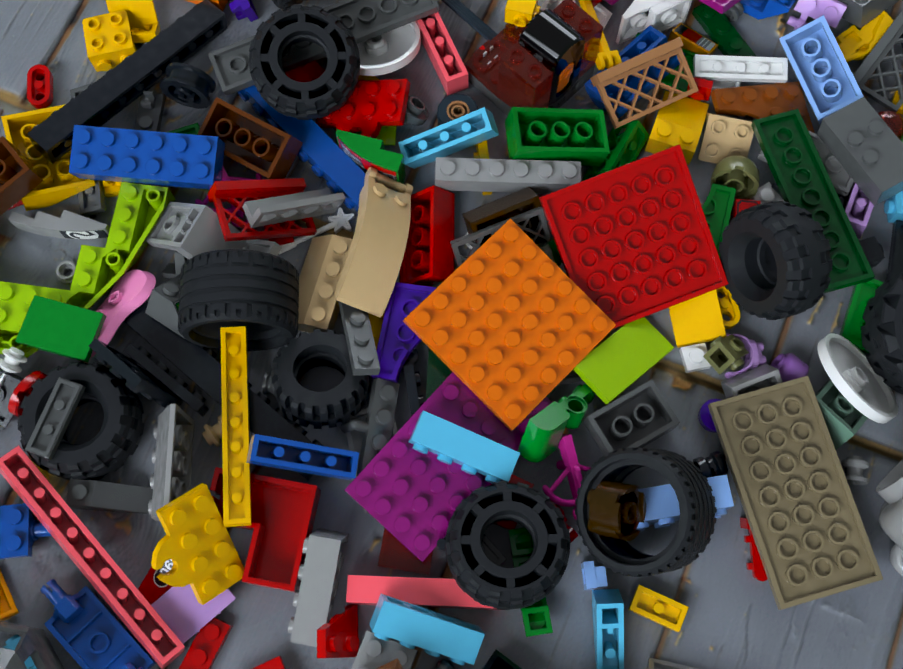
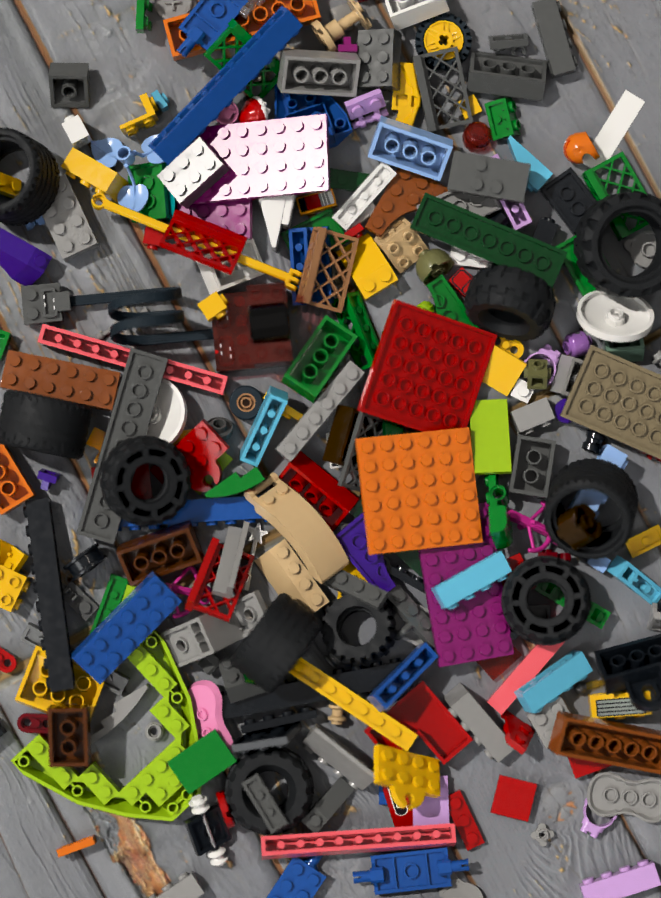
camera: 50 degrees left, 15 degrees up
none -> light grey brick [510,397,555,435]

